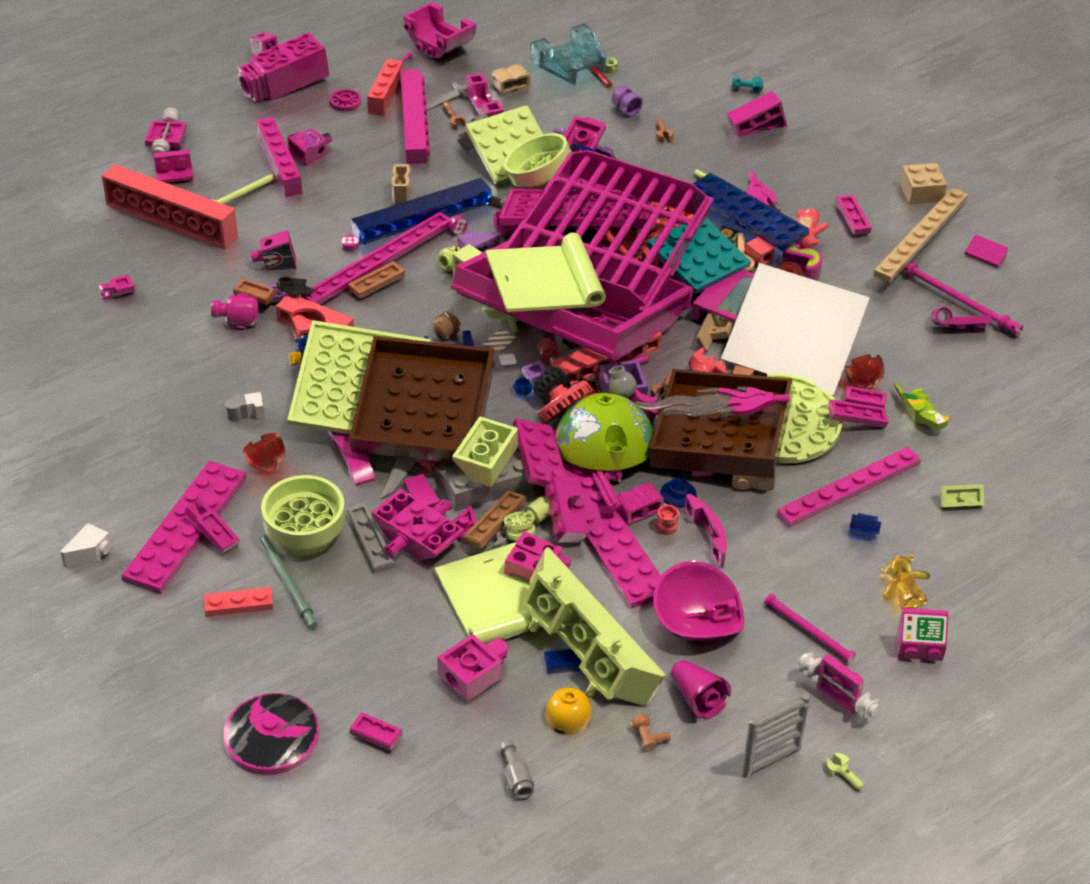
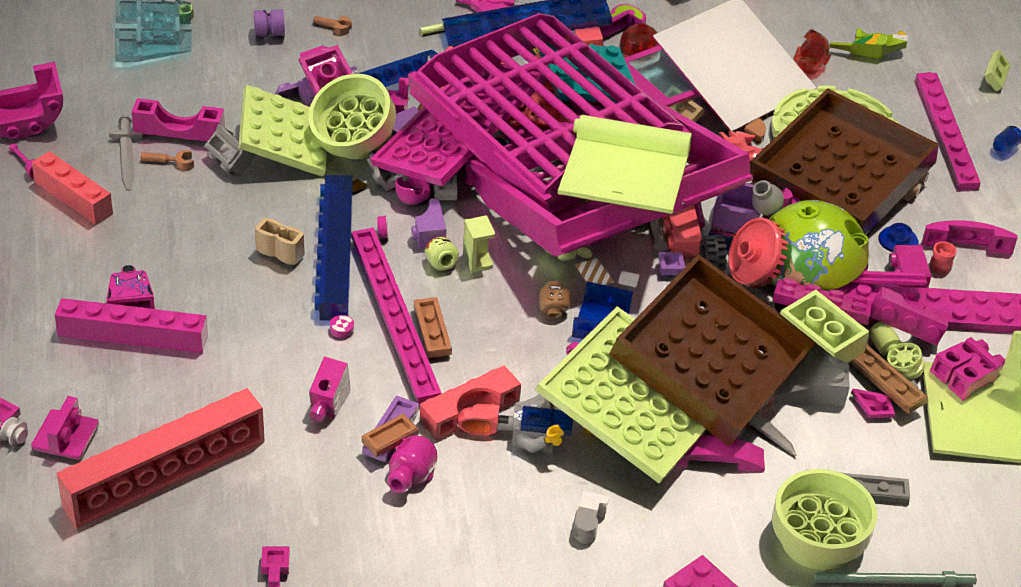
camera: 65 degrees left, 0 degrees up
yellowish green piece [214,174,276,204] -> none
clear red cylinder [242,433,286,472] -> none
pearl dark grey plate [276,277,314,296] -> none
dark pink wheel [330,89,362,111] -> none
dark pink slope [371,489,465,561] -> none
dark pink brick [401,69,430,164] -> none
dark pink tile [404,474,440,508] -> none
tan brick [491,64,531,93] -> none
coral wheel [537,337,559,362] -> none
red bar [582,57,612,88] -> none
piece [635,387,790,416] -> none
dark pink plate [827,399,889,428] -> none
dark pink plate [845,386,887,408] -> none

